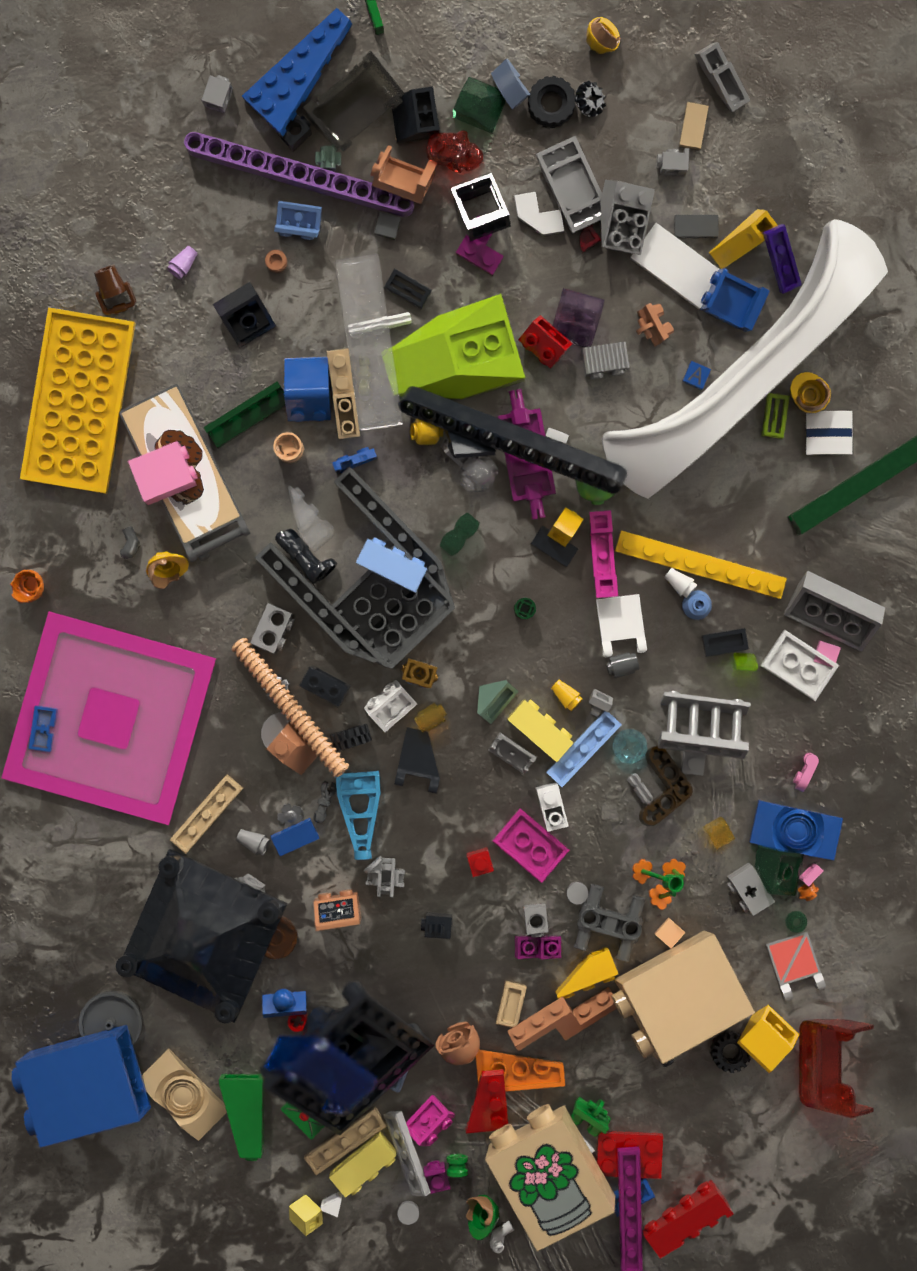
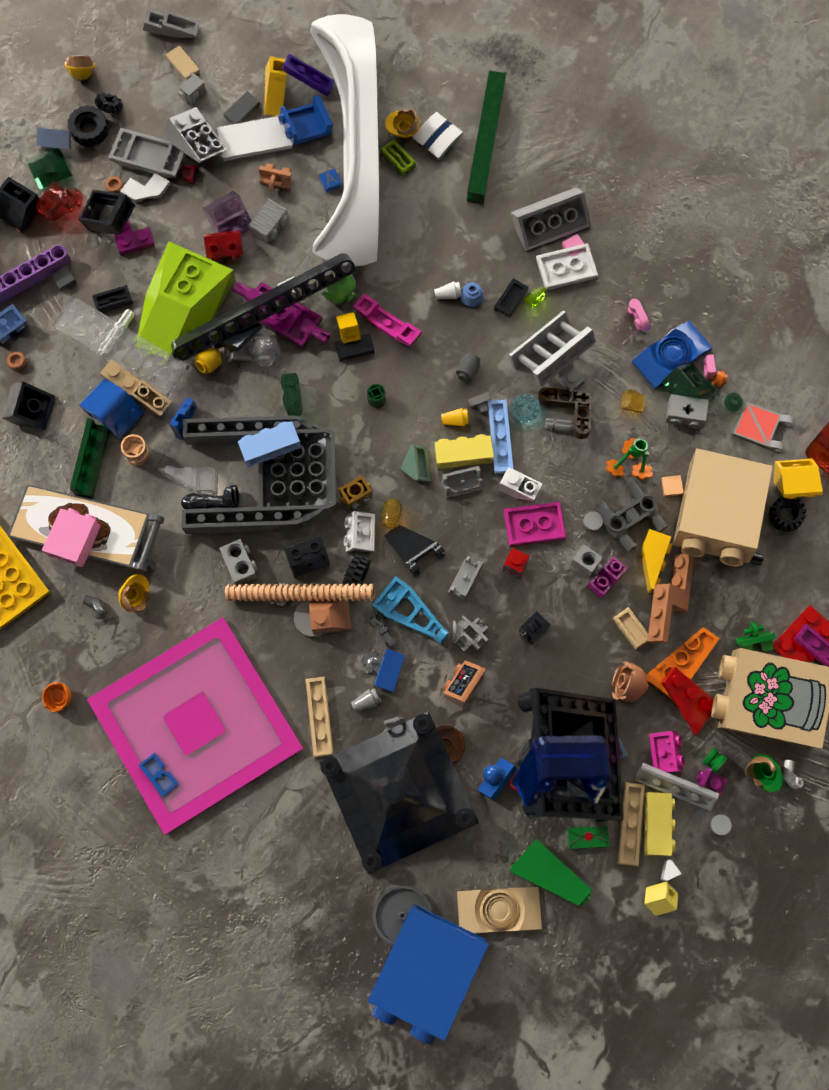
camera: 45 degrees left, 15 degrees down
nougat panel [371,145,437,204] -> none
white flag [596,594,647,657] -> none
yellow plate [614,530,787,599] -> none
none -> nougat tile [105,176,124,193]
none -> light grey hinge [448,556,483,601]

